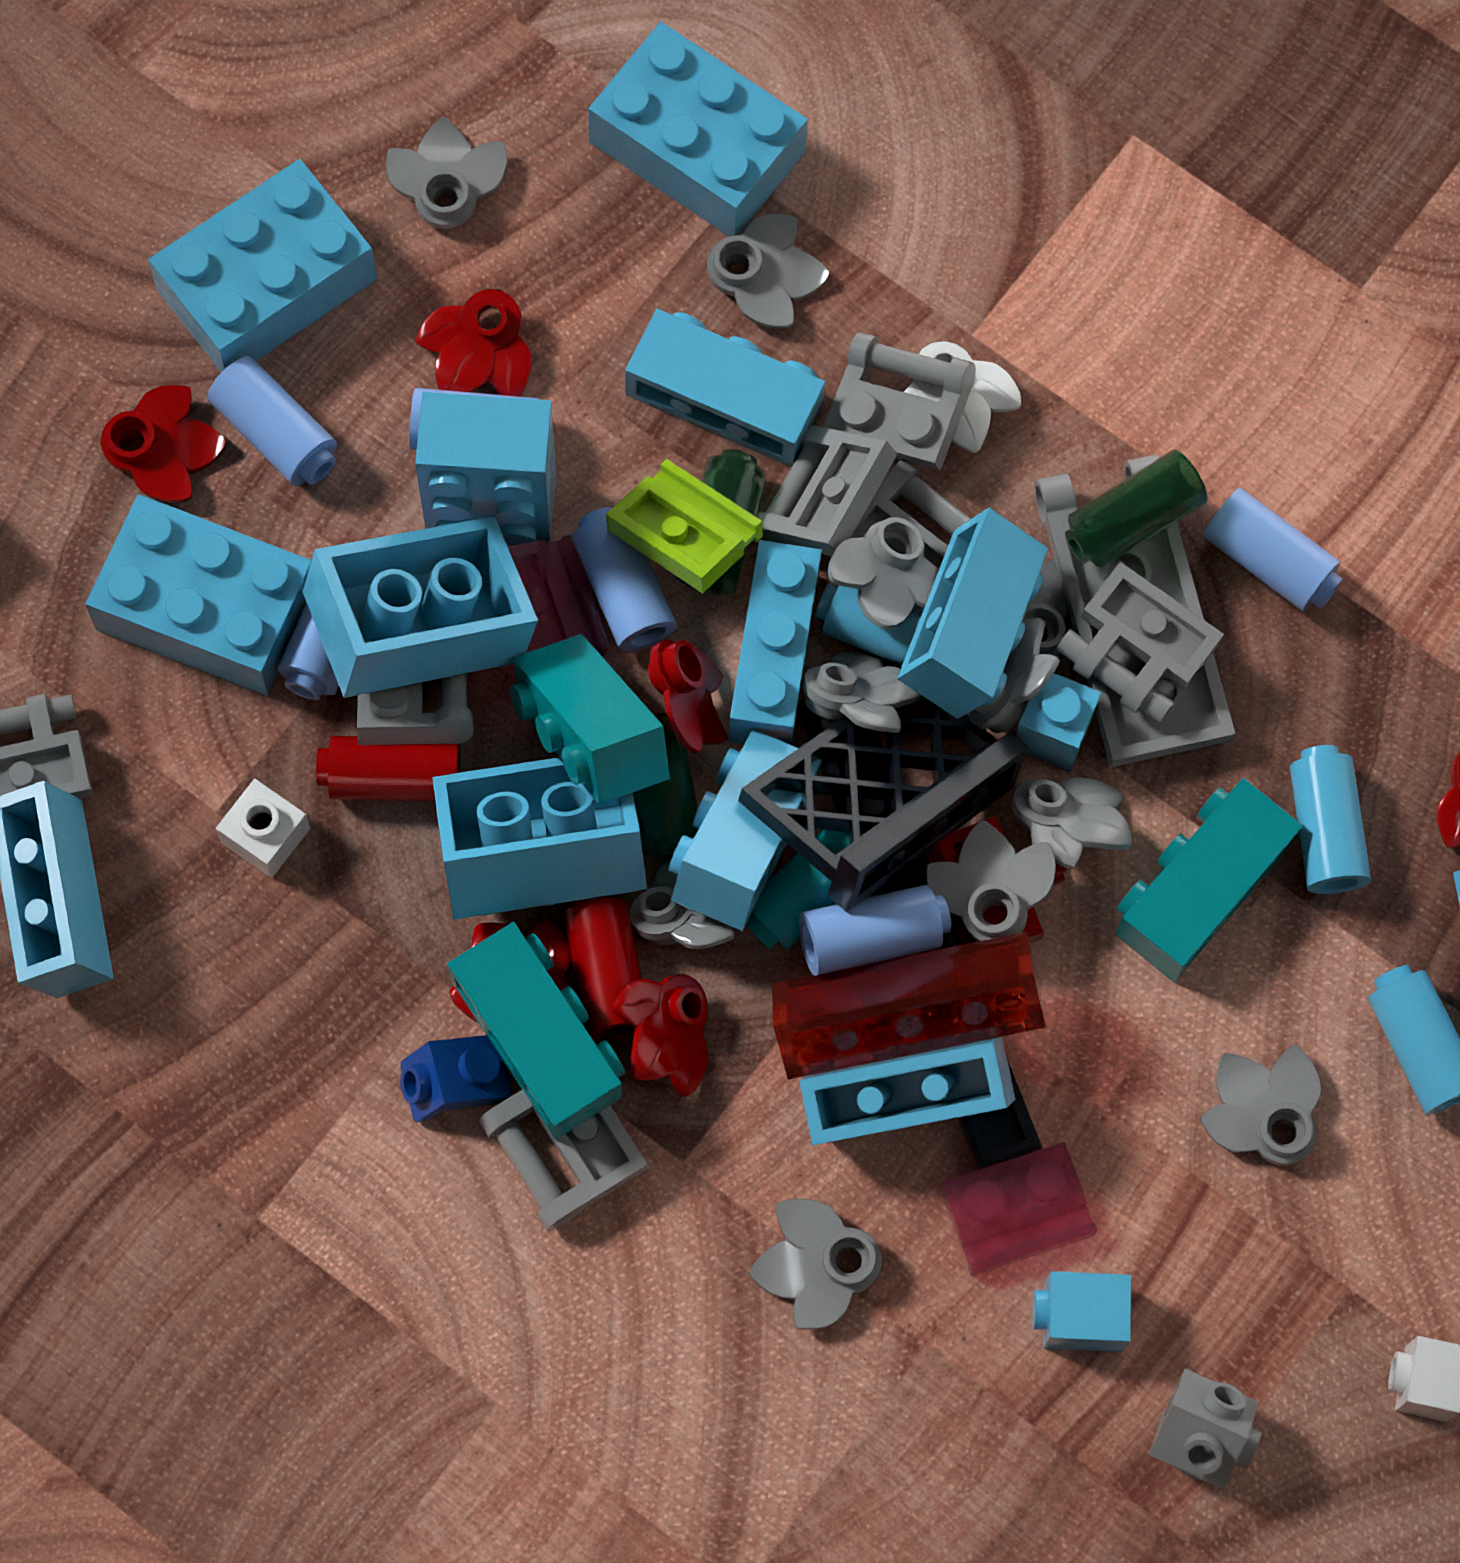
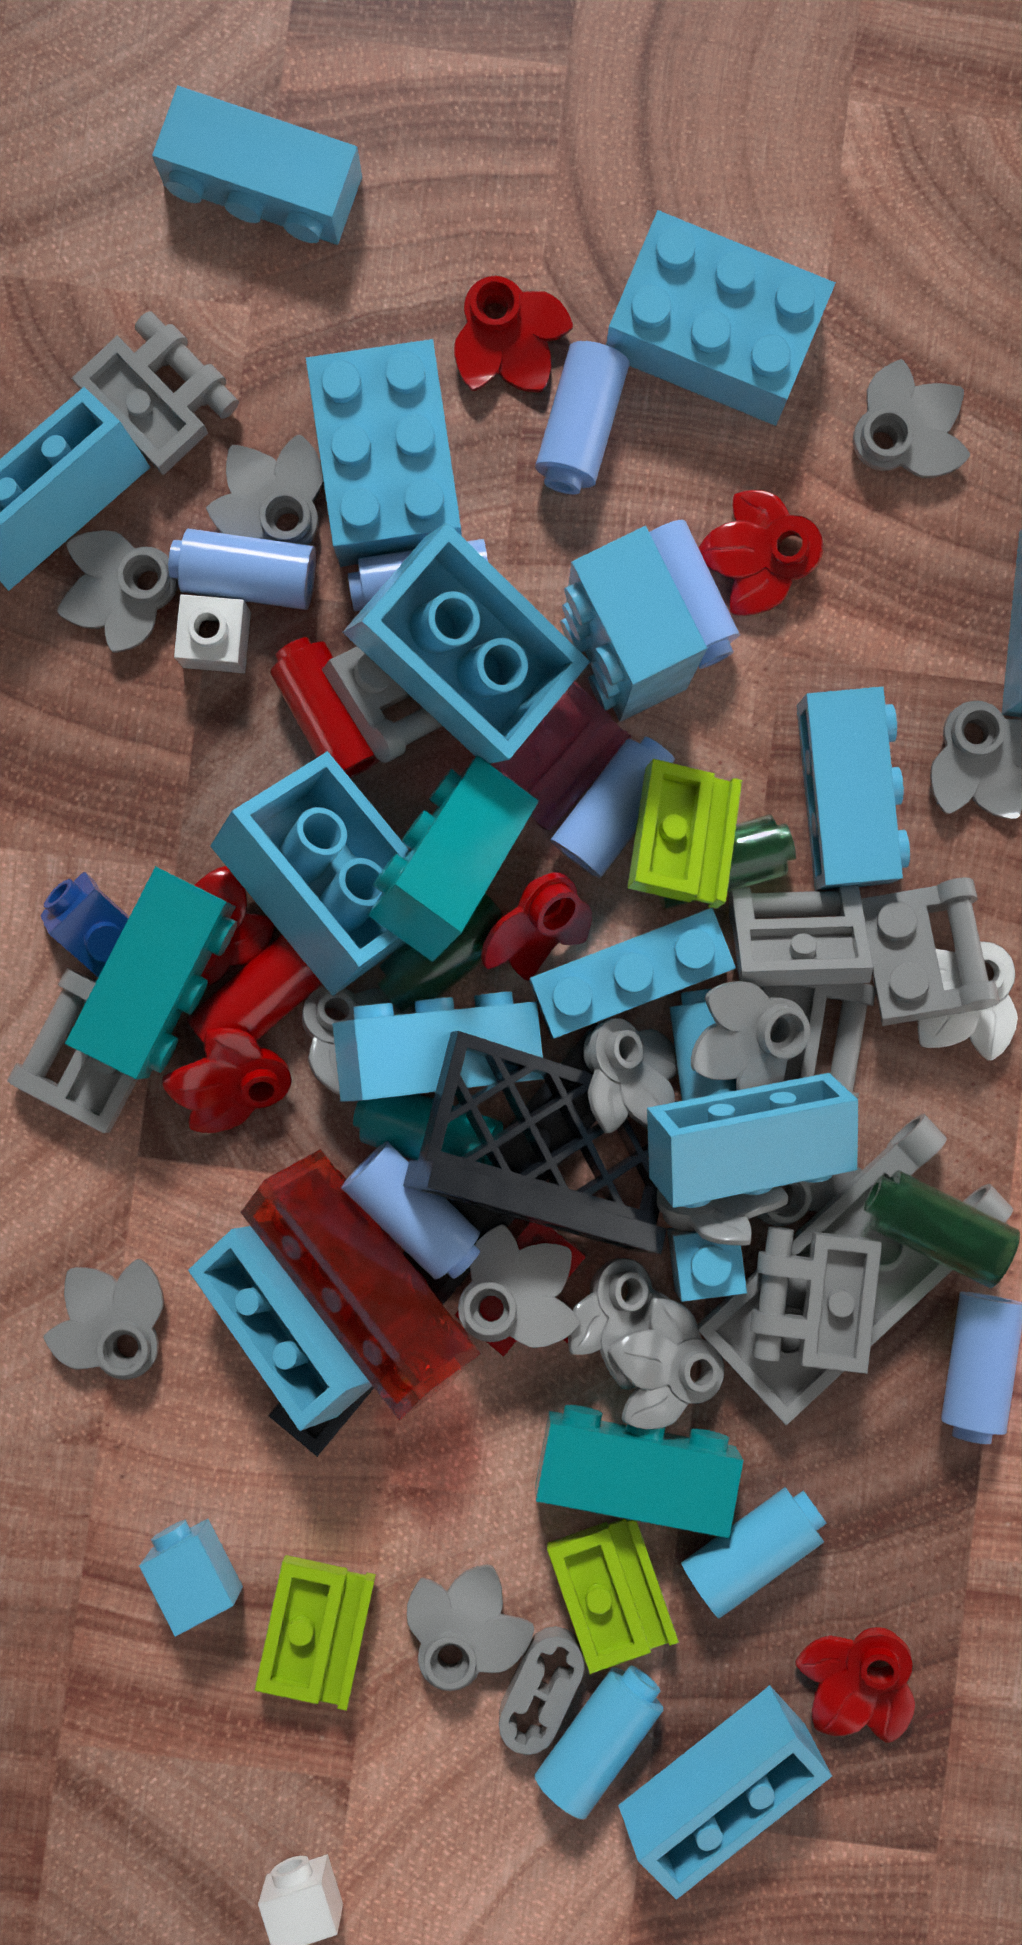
camera: 60 degrees right, 15 degrees up
clear pink plate [940,1142,1097,1277] -> none
light grey brick [1149,1369,1262,1489] -> none
none -> light grey plate [57,530,178,653]
none -> light blue brick [168,528,316,610]
none -> light grey plate [206,435,324,545]
none -> lime plate [255,1555,376,1711]
none -> light grey beam [499,1626,585,1755]
none -> lime plate [547,1518,679,1674]
none -> light grey plate [607,1298,724,1429]

